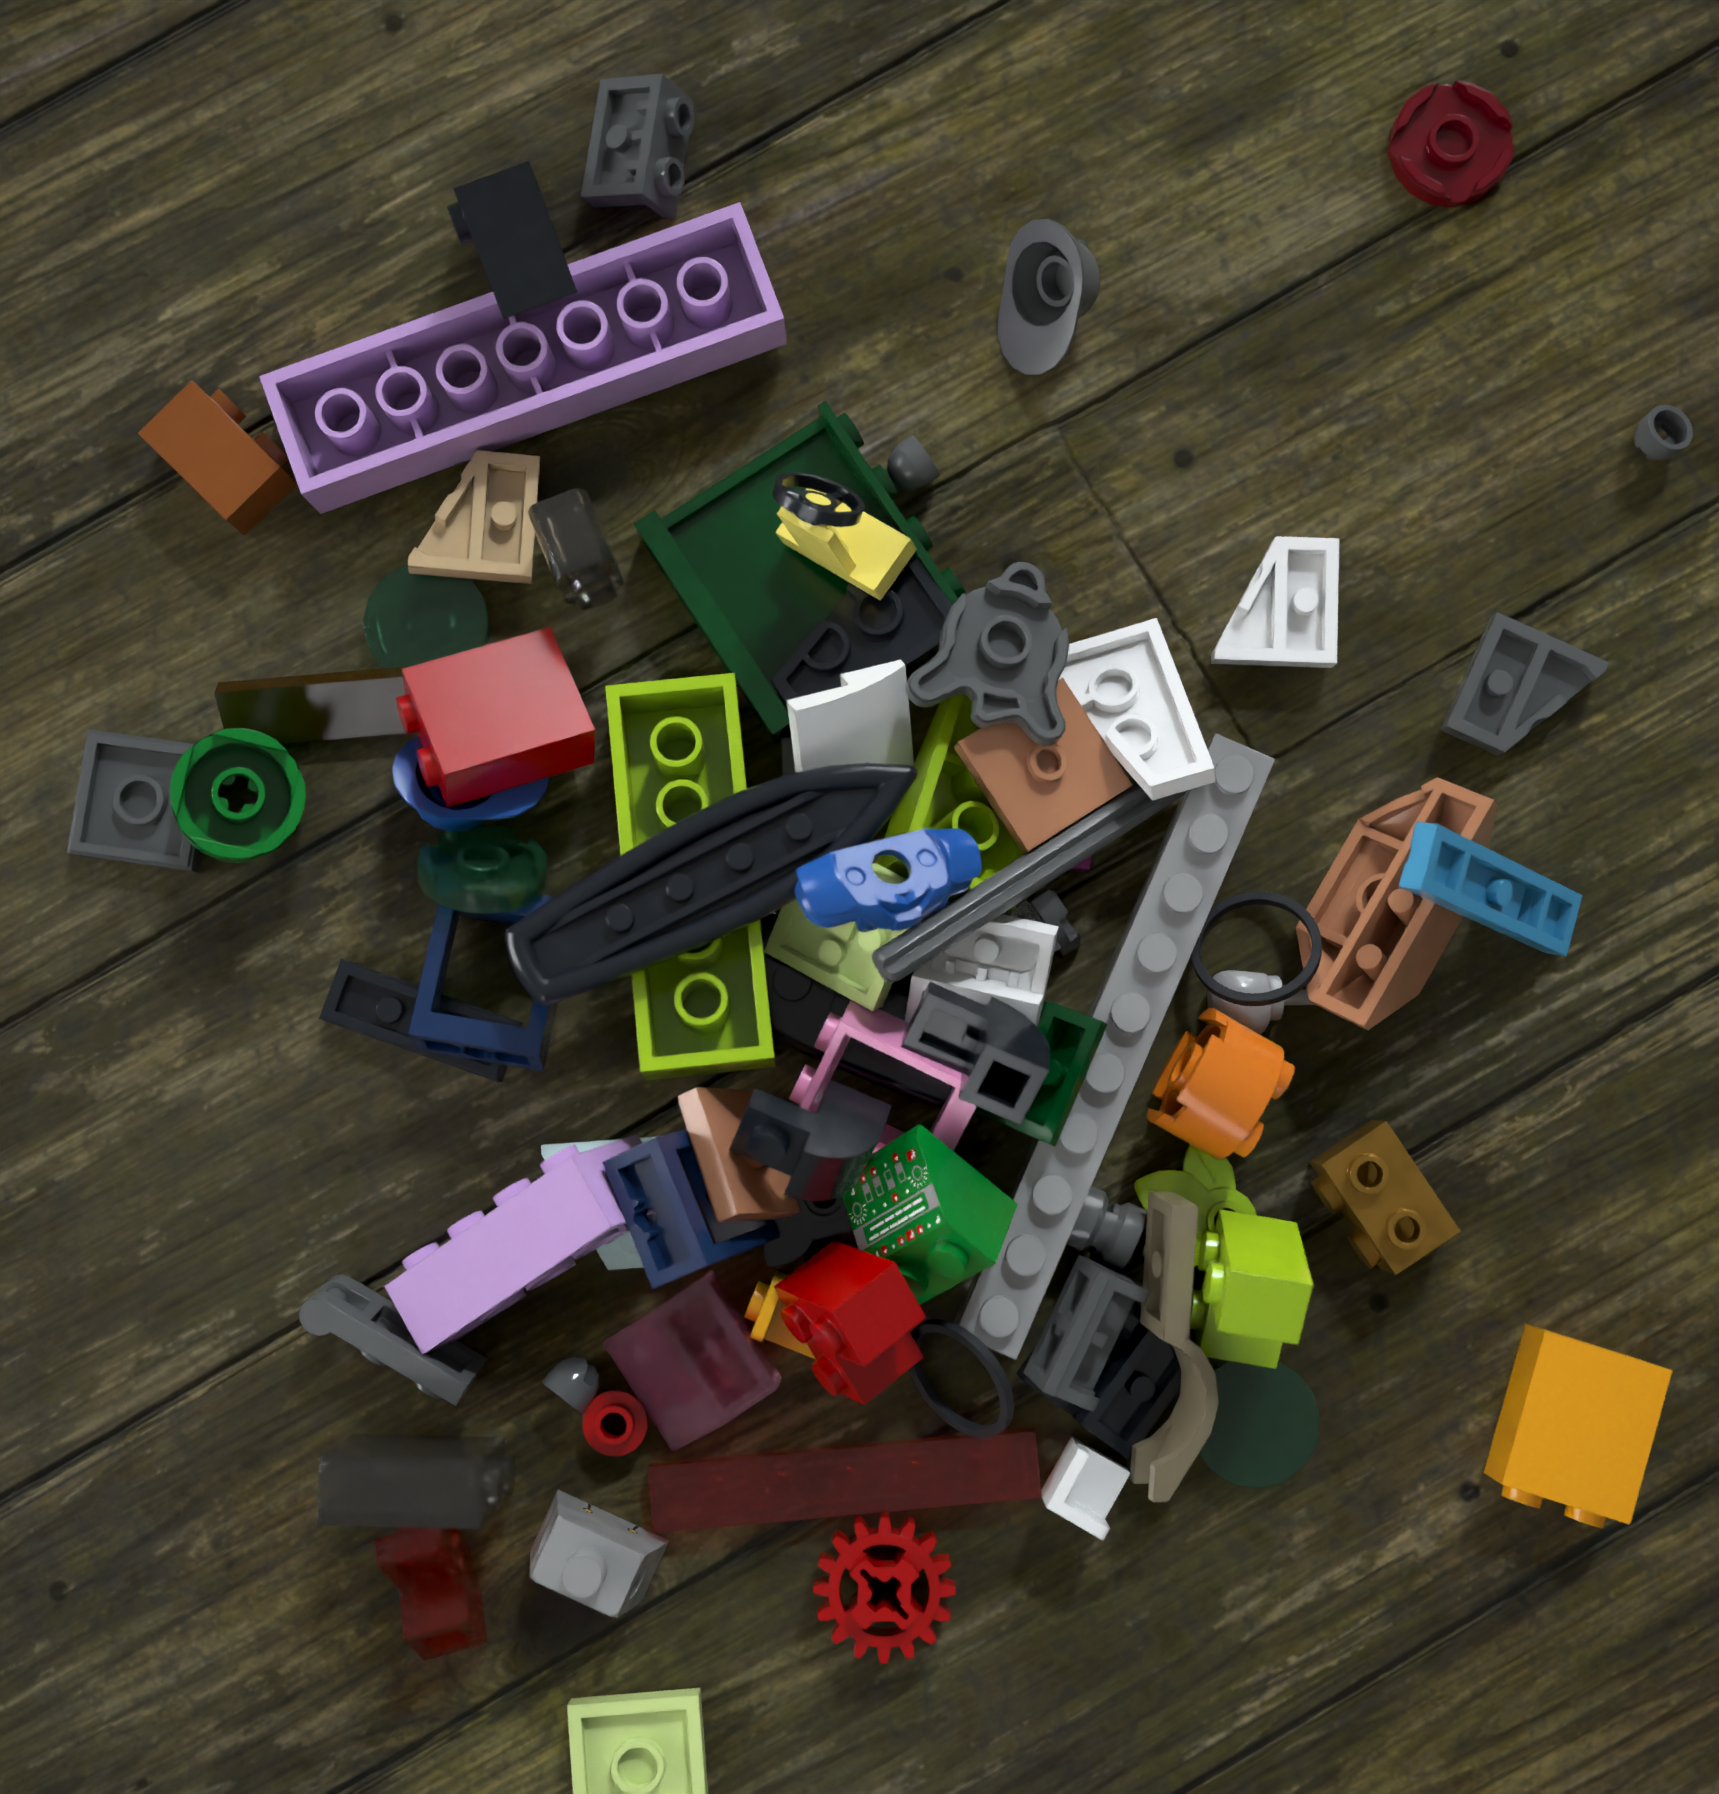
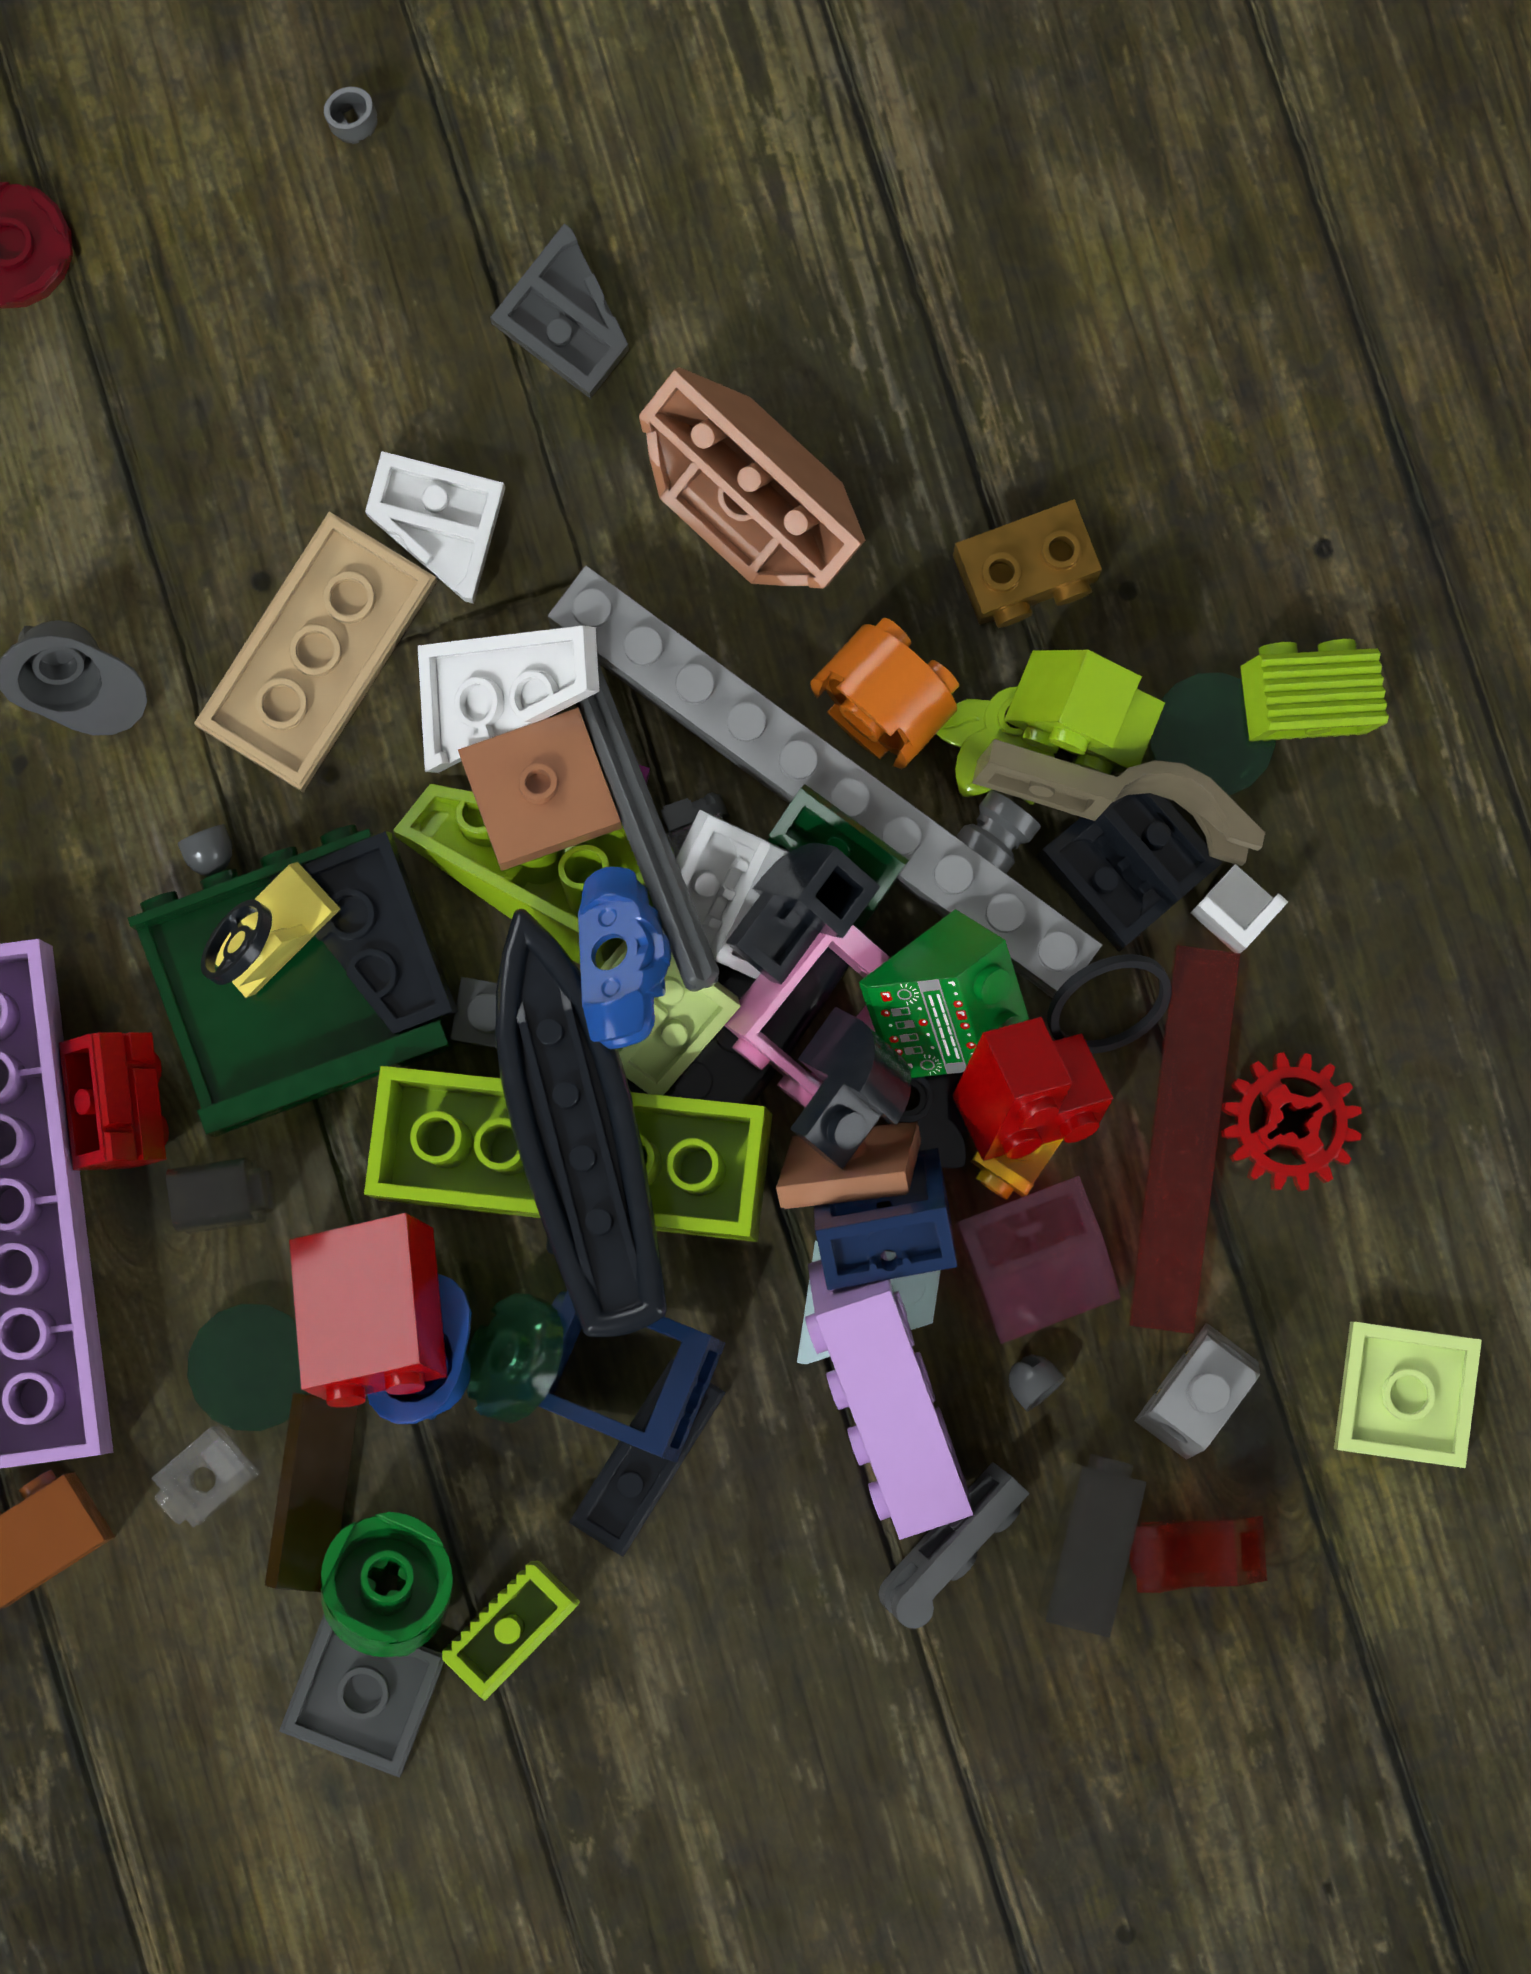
camera: 80 degrees left, 0 degrees up
tan wing [408,450,540,584] -> none
red plate [583,1389,648,1457] -> none
white slope [787,660,914,772] -> none
dark grey tile [905,562,1070,746] -> none
dark grey hinge [1023,1255,1151,1412] -> none
black piece [1191,892,1322,1006] -> none
light grey piece [1207,970,1314,1034] -> none
dark azure hinge [1399,822,1583,956] -> none
light orange brick [1484,1323,1673,1528] -> none
none -> red brick [59,1032,169,1171]
none -> clear brick [152,1425,261,1528]
none -> tan tile [194,511,438,793]
none -> lime brick [442,1561,580,1701]
none -> lime brick [1240,639,1389,742]

